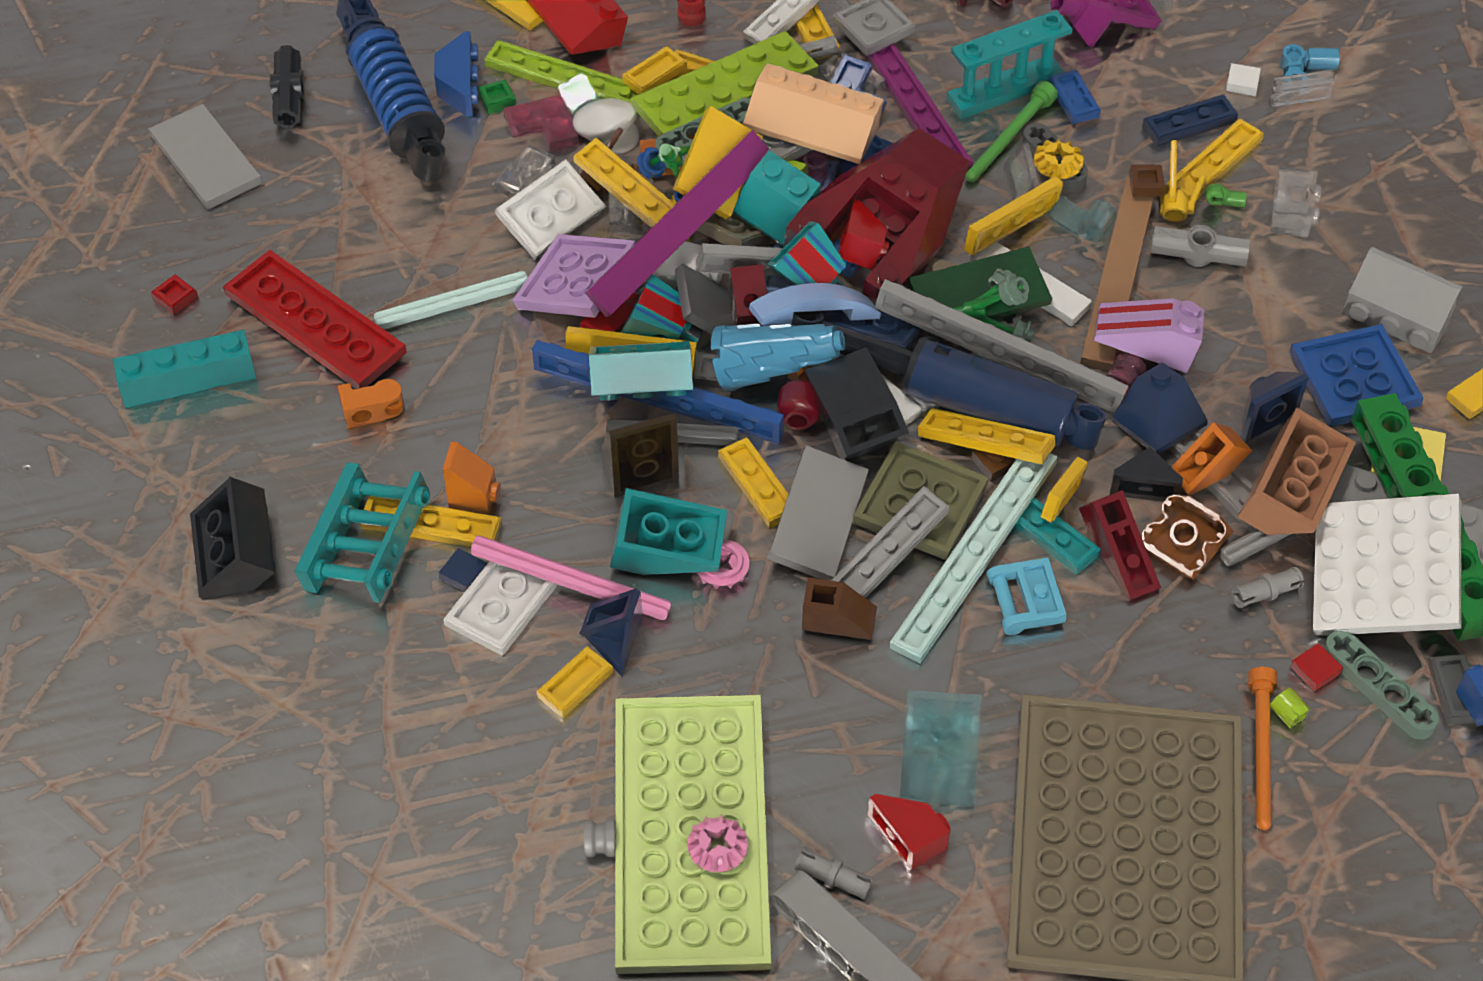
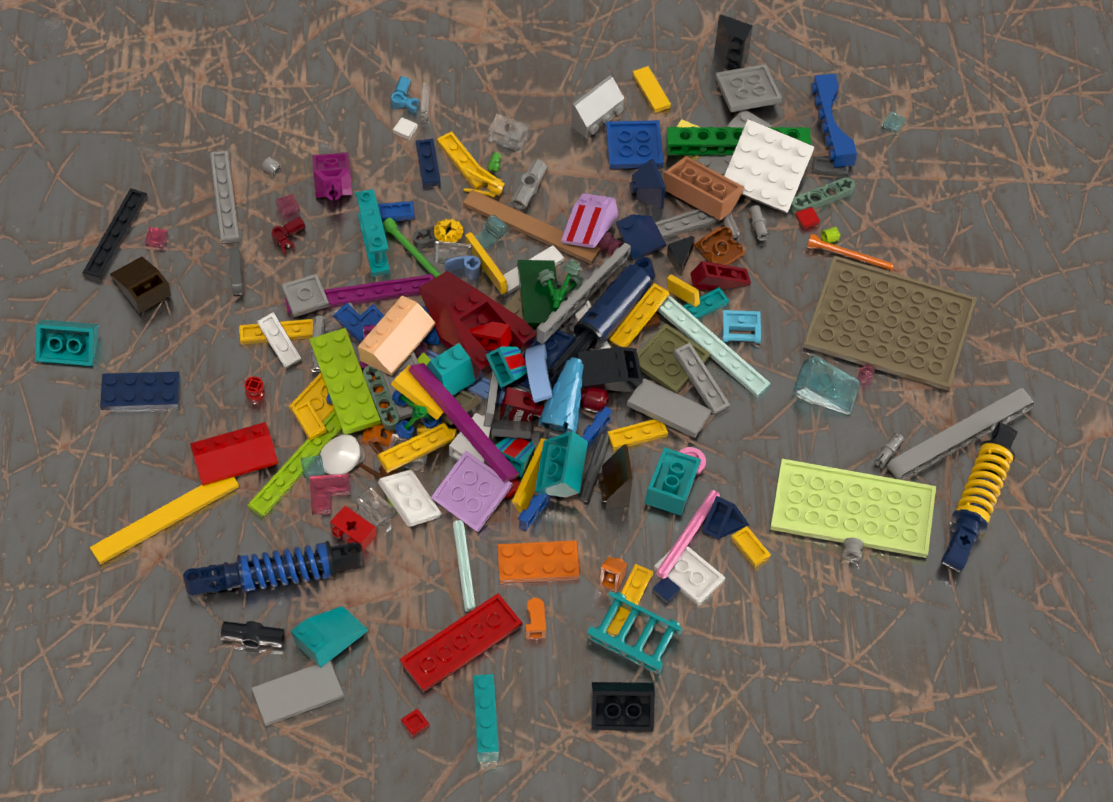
camera: 80 degrees left, 5 degrees up
blue slope [434,31,478,117] -> none
green tile [478,79,517,114] -> none
bright pink gear [687,814,748,872] -> none
reddish brown slope [802,577,877,640] -> none
red slope [868,794,951,871] -> none
reddish brown plate [1129,164,1165,196] -> none
orange slope [1172,422,1252,495] -> none
none -> teal slope [291,606,368,668]
none -> red brick [330,505,377,551]
none -> medium blue panel [445,256,481,280]
none -> orange plate [497,540,580,584]
none -> clear pink hose [858,364,875,384]

